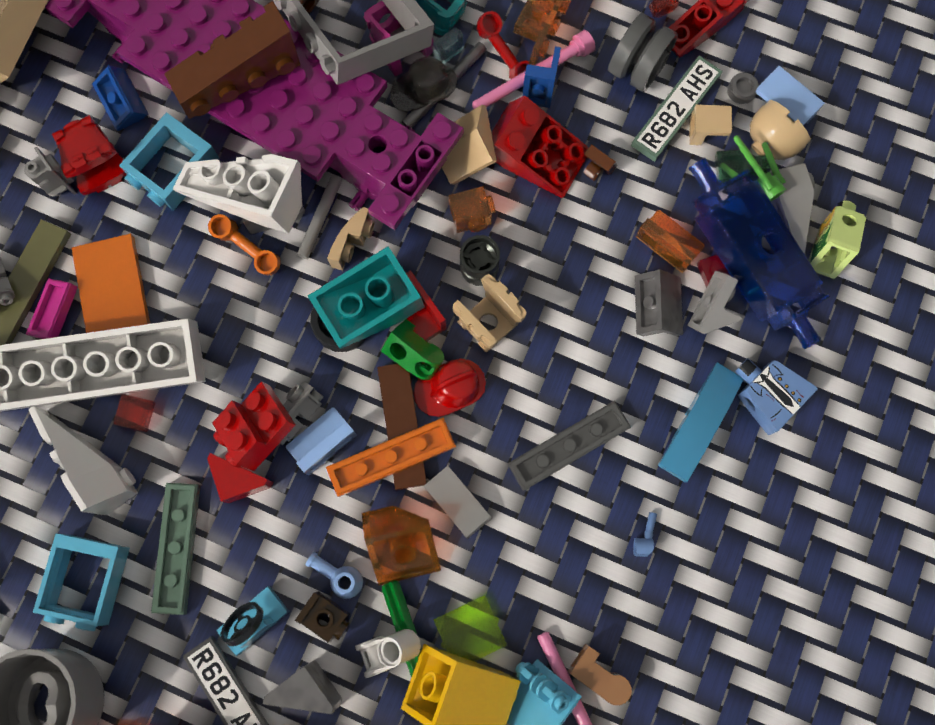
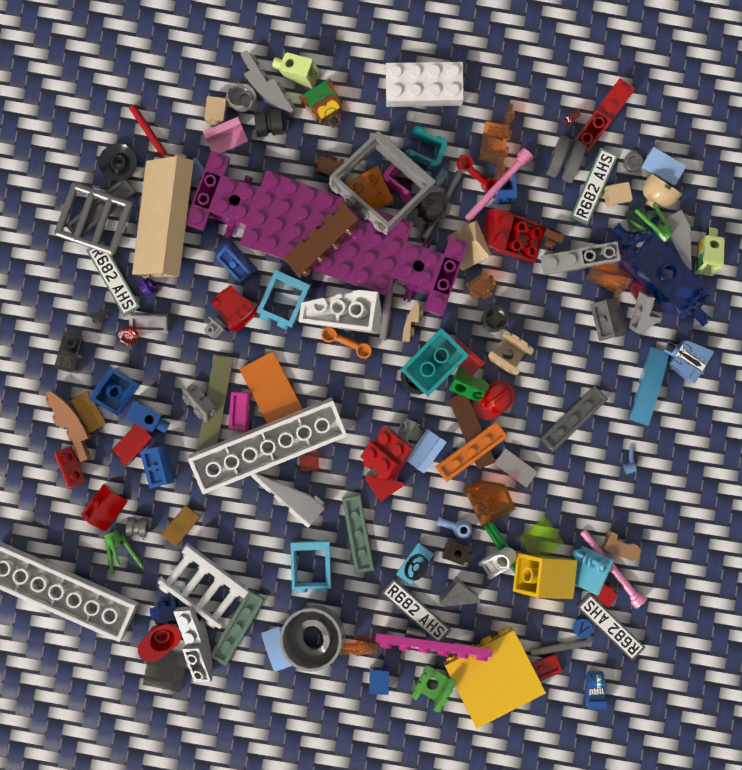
camera: 15 degrees left, 10 degrees up
none -> orange hinge [346,165,394,209]
none -> light grey slope [540,241,621,275]

